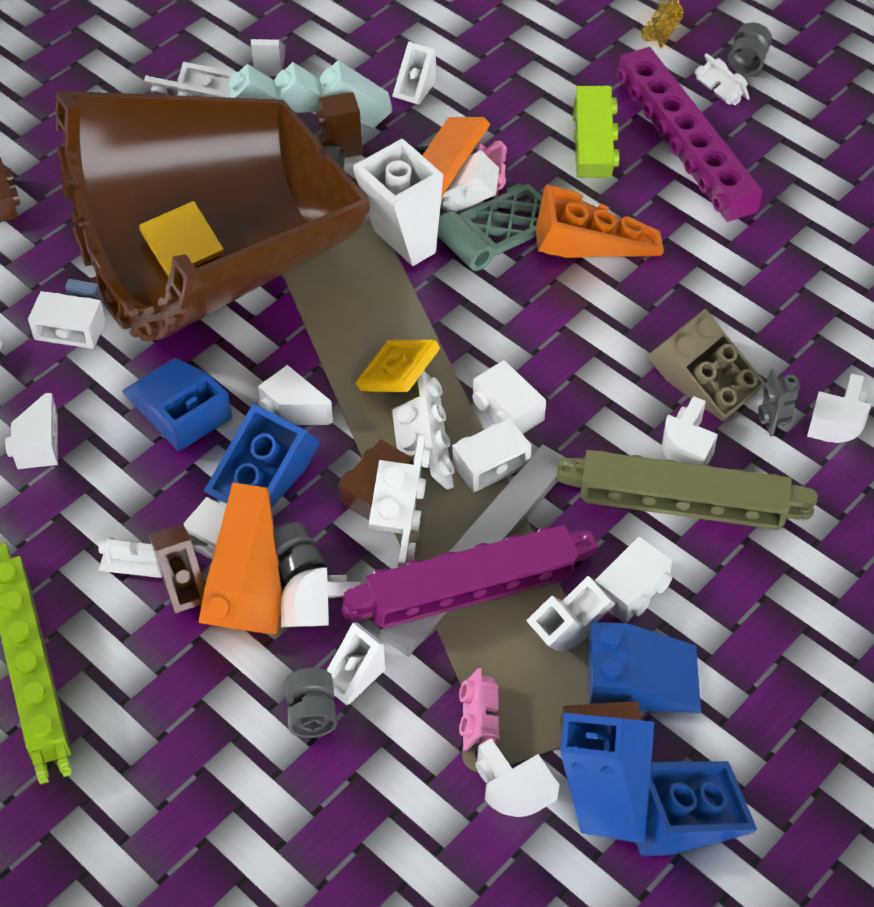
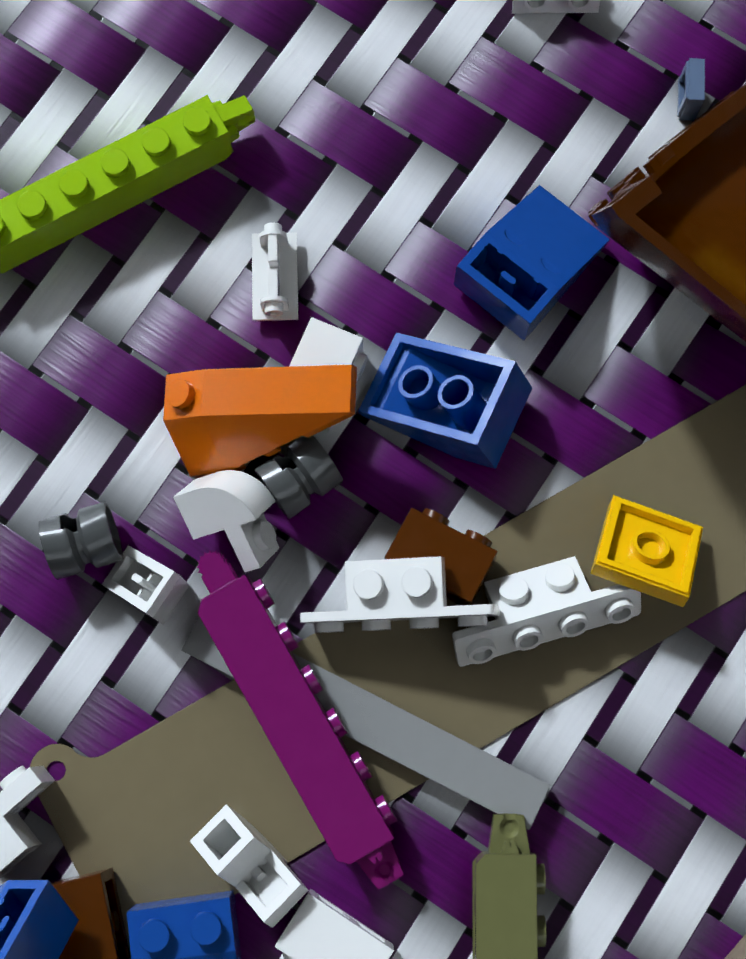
camera: 80 degrees right, 25 degrees up
white slope [5,393,58,469] -> none
white brick [28,291,106,349] -> none
reddish brown brick [149,523,205,613] -> none
white slope [258,365,333,425] -> none
white brick [452,418,532,493] -> none
bright pink hinge [459,668,499,752] -> none
white brick [472,360,546,434] -> none

